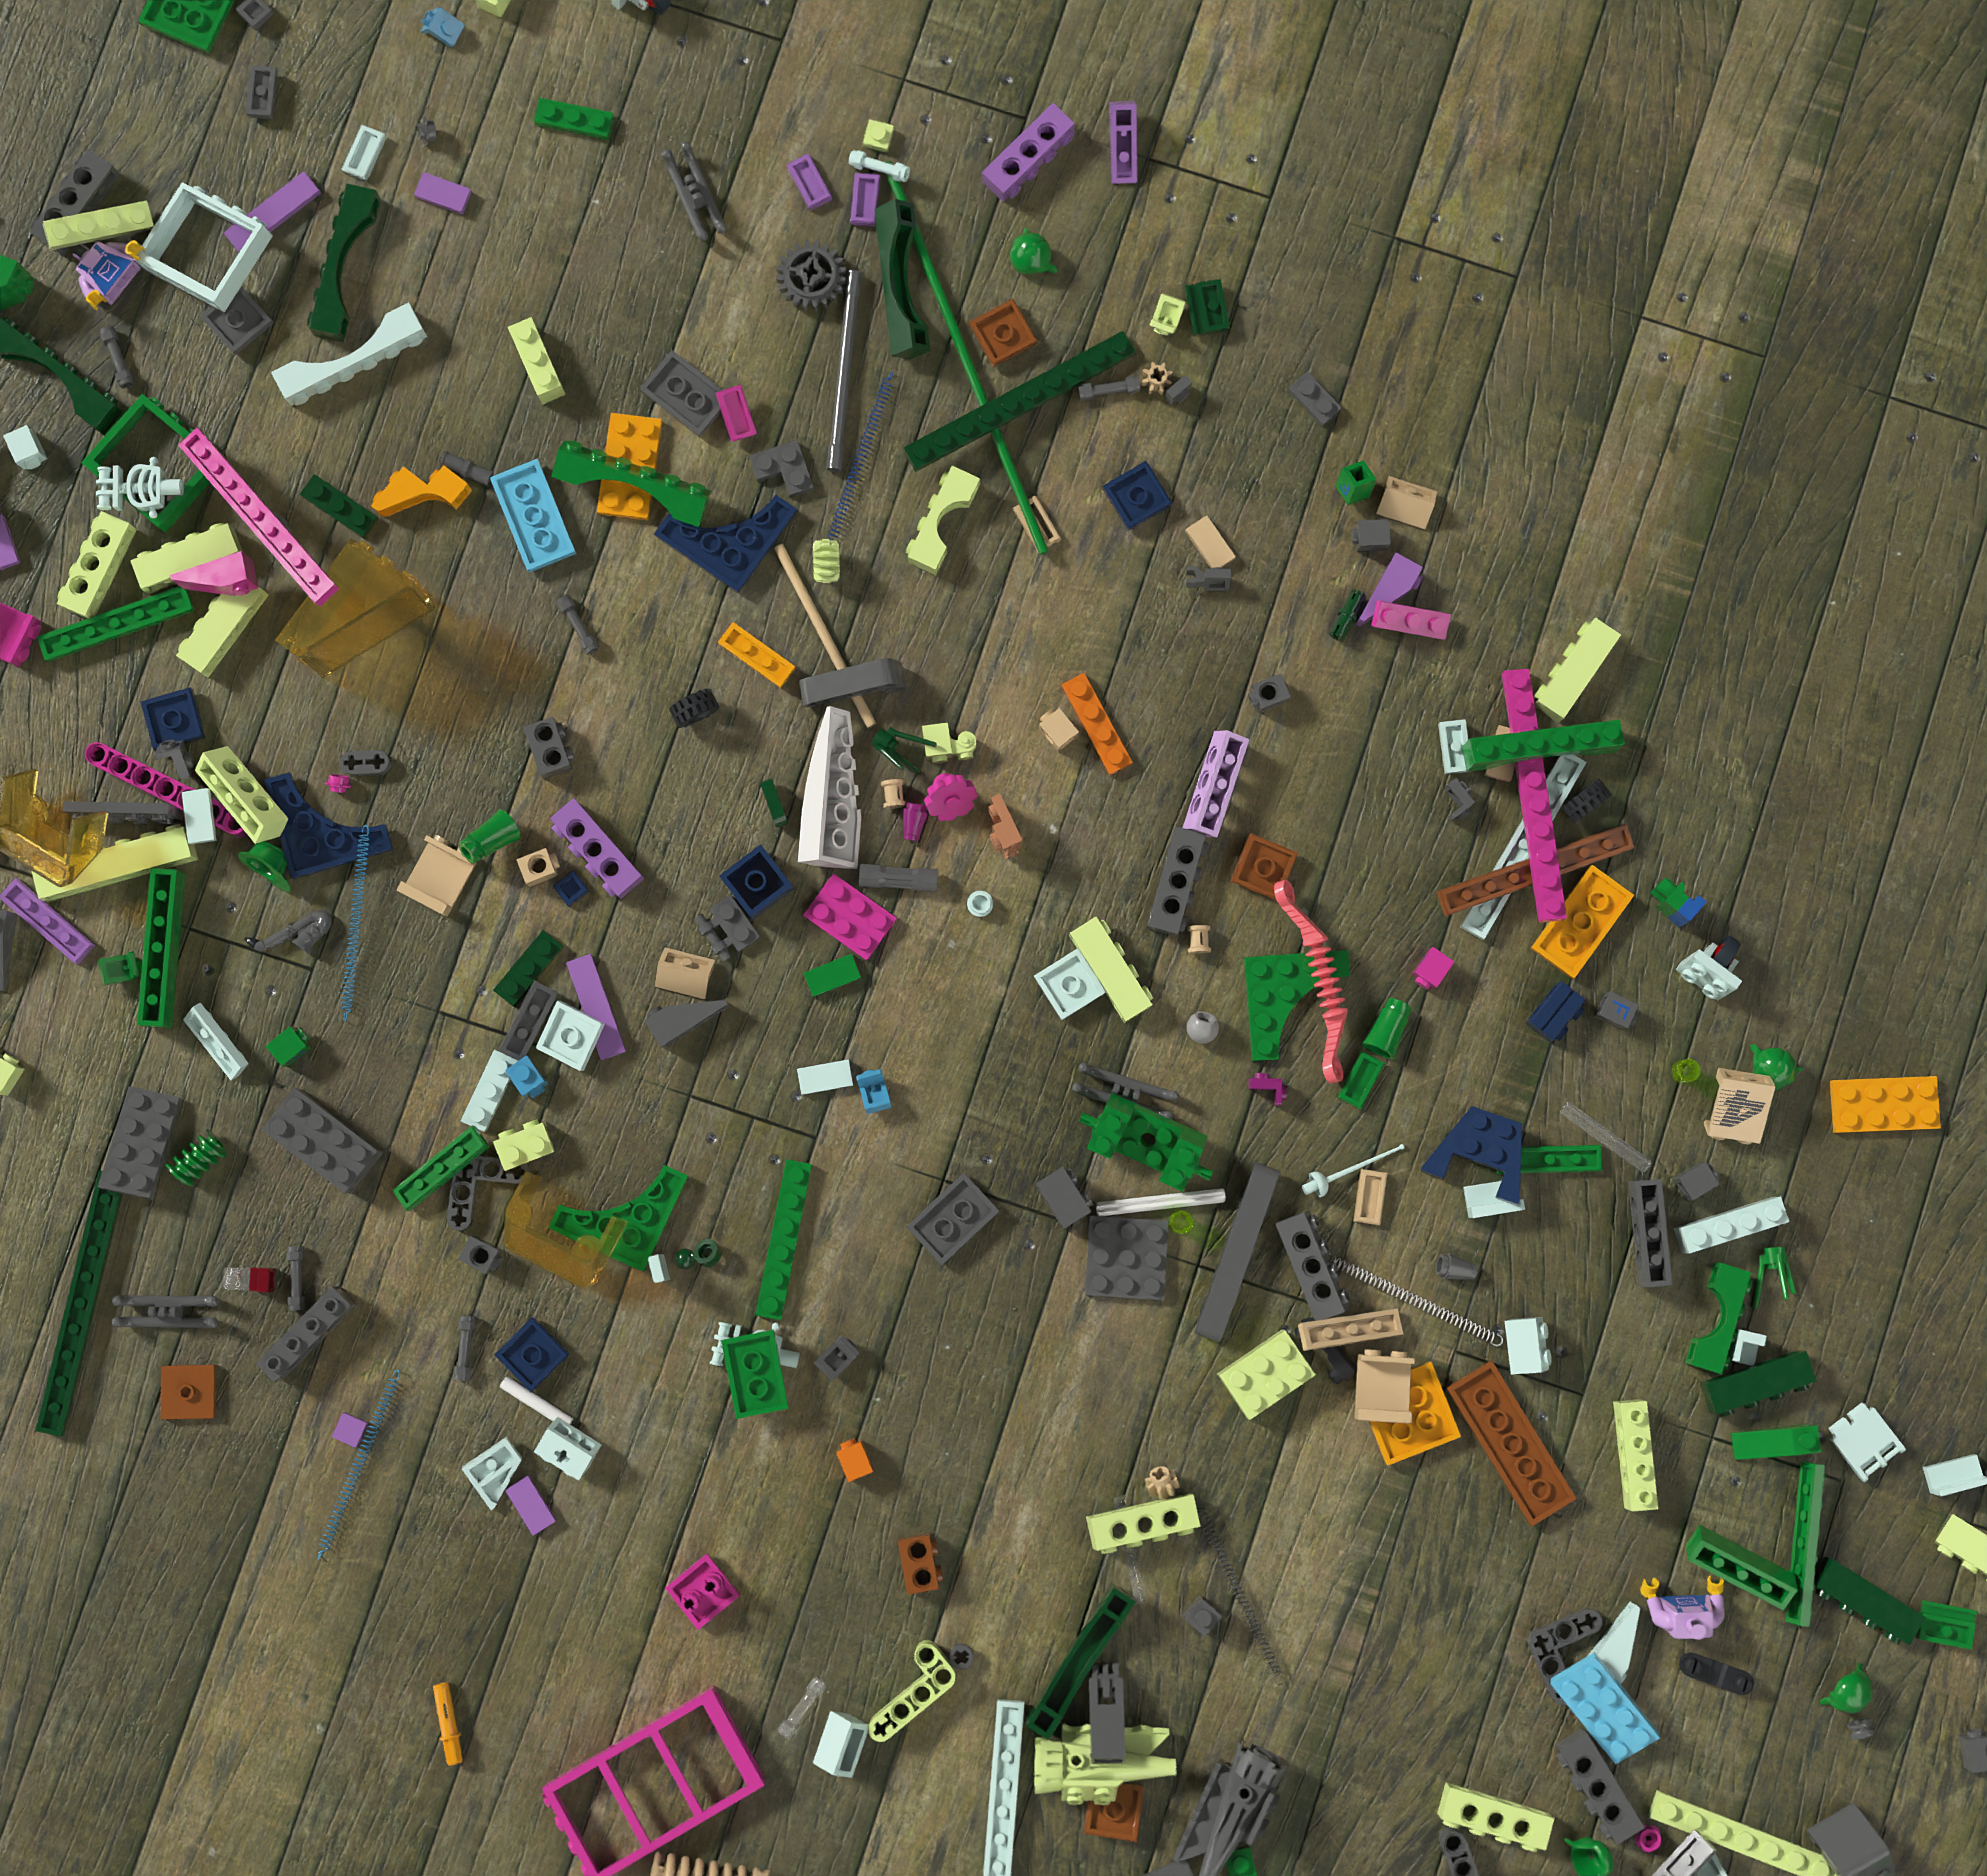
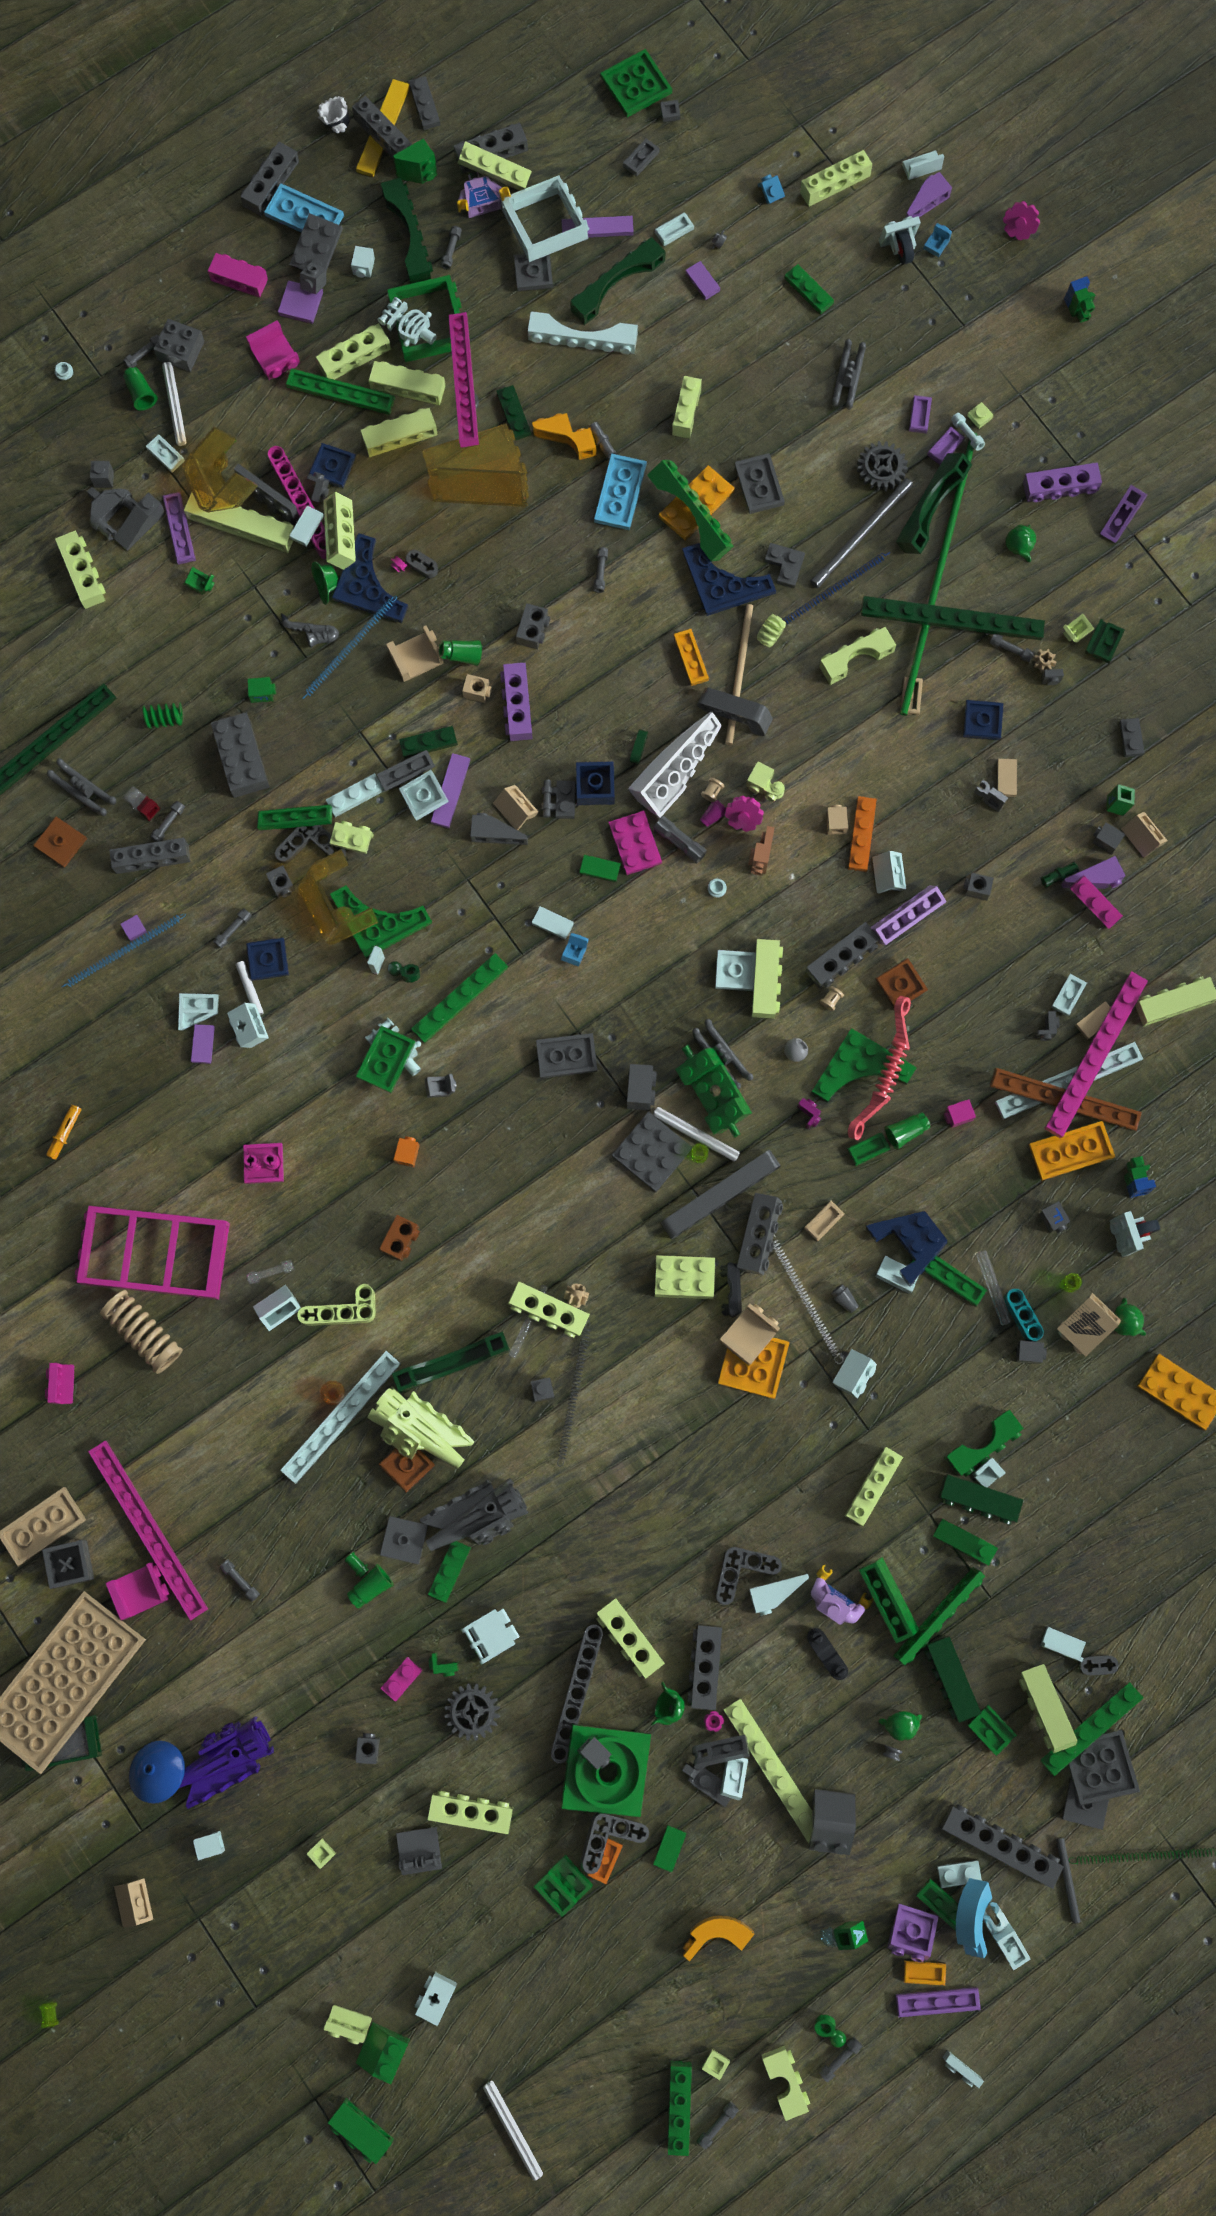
camera: 40 degrees right, 5 degrees down
dark grey plate [98,1086,182,1200] -> none
green brick [137,868,186,1029] -> none
slope [170,551,258,596] -> none
light aqua plate [183,1003,249,1080] -> none
dark azure bracket [505,1056,549,1099] -> none
dark blue tile [553,871,590,907] -> none
black tyre [669,688,720,728] -> none
dark pink tile [715,384,757,442] -> none
dark green plant [871,727,937,775] -> none
dark grey bush [949,1643,973,1670] -> none
dark orange plate [969,299,1038,368] -> none
dark grey hinge [1089,1663,1126,1764] -> none
tan plate [1298,1309,1403,1351] -> none
light aqua sword [1302,1144,1405,1197] -> none
dark orange plate [1446,1360,1577,1527] -> none
green arch [1462,720,1625,772] -> none
dark blue brick [1525,981,1586,1042] -> none
medium azure plate [1551,1652,1660,1764] -> none
black tyre [1562,779,1612,823] -> none
dark grey brick [1628,1179,1673,1287] -> none
light aqua brick [1673,1197,1789,1253] -> none
green plant [1753,1247,1796,1309] -> none
light aqua plate [1828,1403,1906,1482] -> none
none -> clear orange piece [320,1381,345,1405]
none -> light aqua panel [872,851,906,893]
none -> teal beam [1004,1289,1044,1342]

